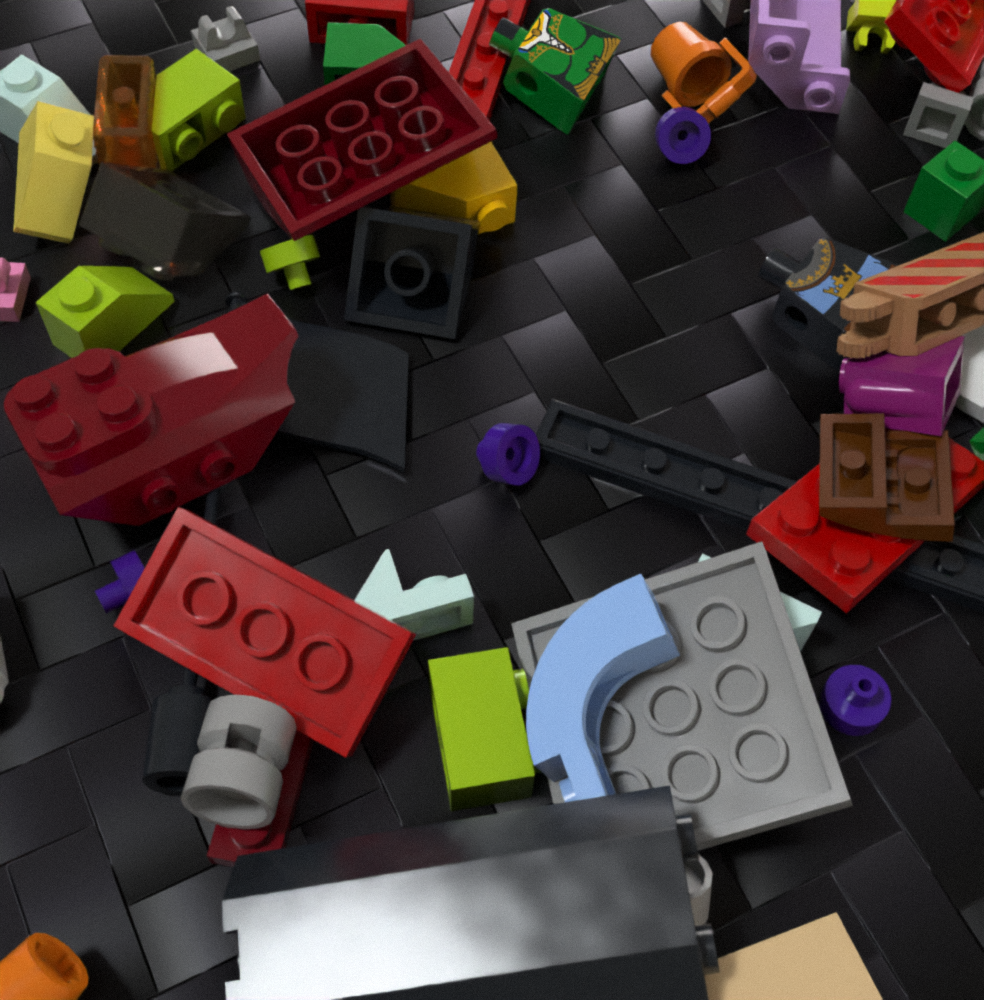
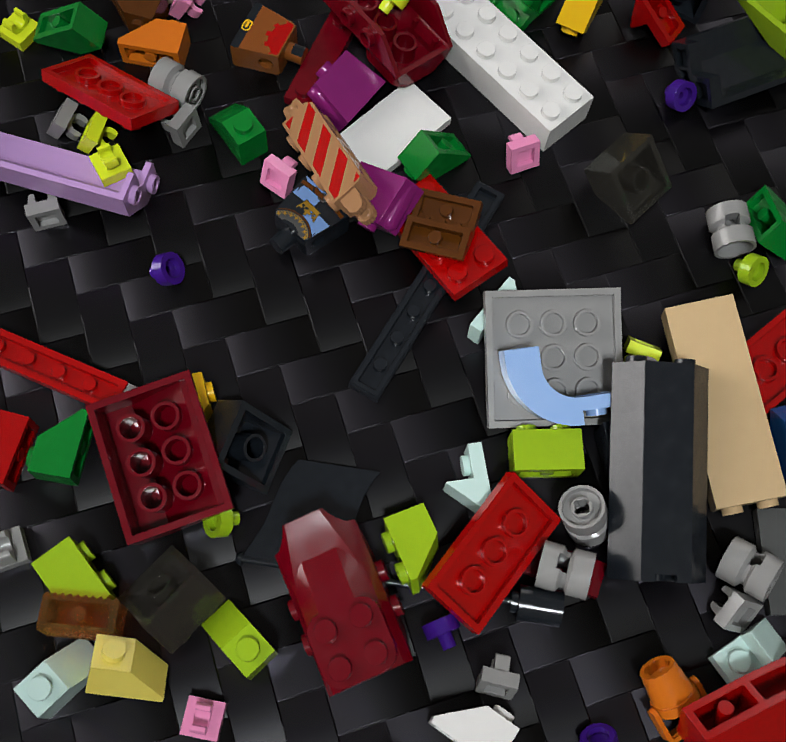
camera: 85 degrees left, 10 degrees up
dark purple tile [476,423,540,485] -> none
green torso [489,8,621,135] -> none
orange piece [650,22,756,124] -> none
dark purple tile [819,665,891,736] -> none
none -> neon yellow tile [89,143,133,187]
none -> bright pink tile [260,154,298,199]
none -> lime slope [381,503,439,595]
none -> light grey tile [475,653,520,700]
none -> light grey wheel [558,485,608,547]
none -> neon yellow tile [623,336,663,362]

